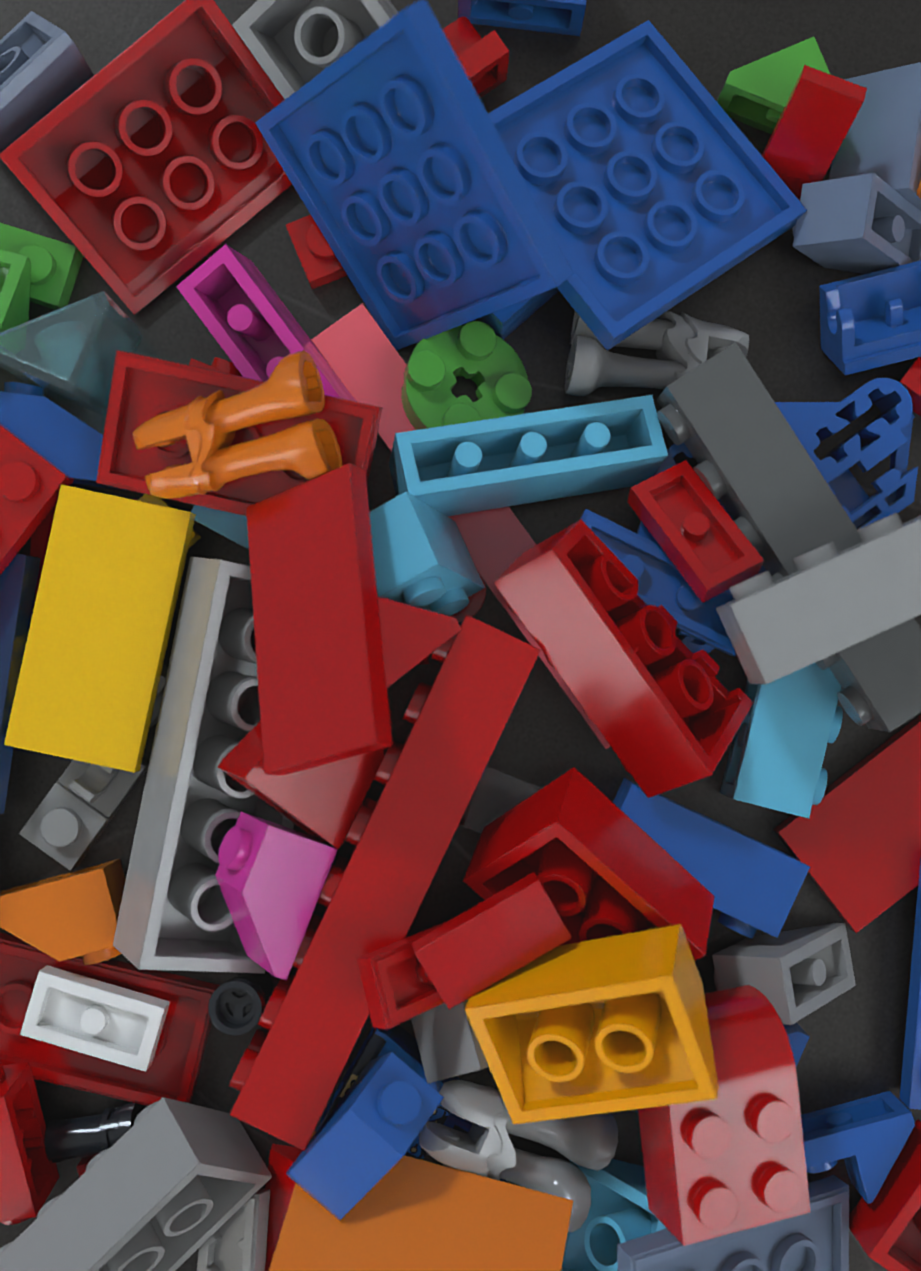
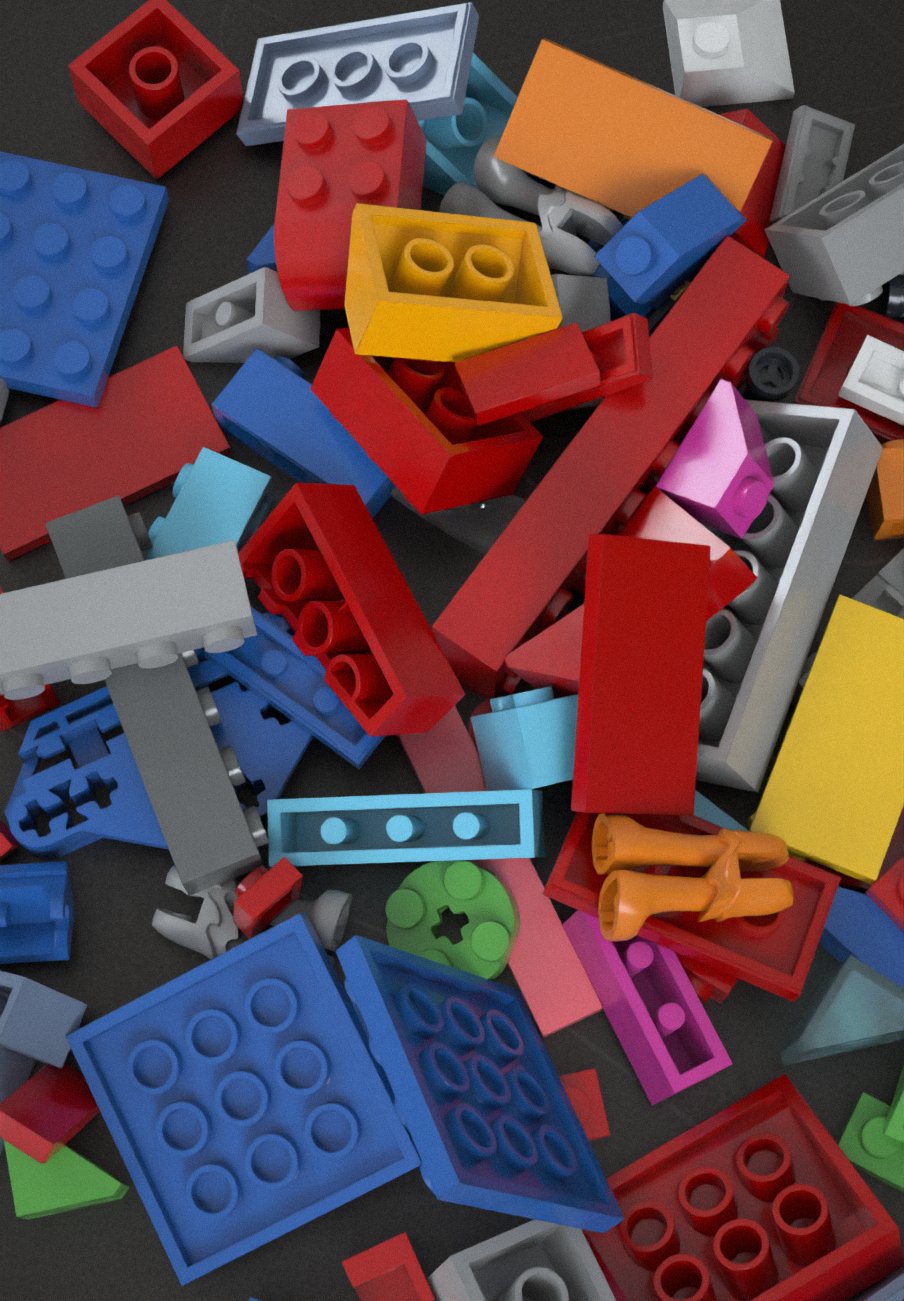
camera: 165 degrees left, 15 degrees down
red plate [627,460,764,603] -> none
blue slope [801,1091,915,1204] -> none
none -> red plate [233,857,303,939]

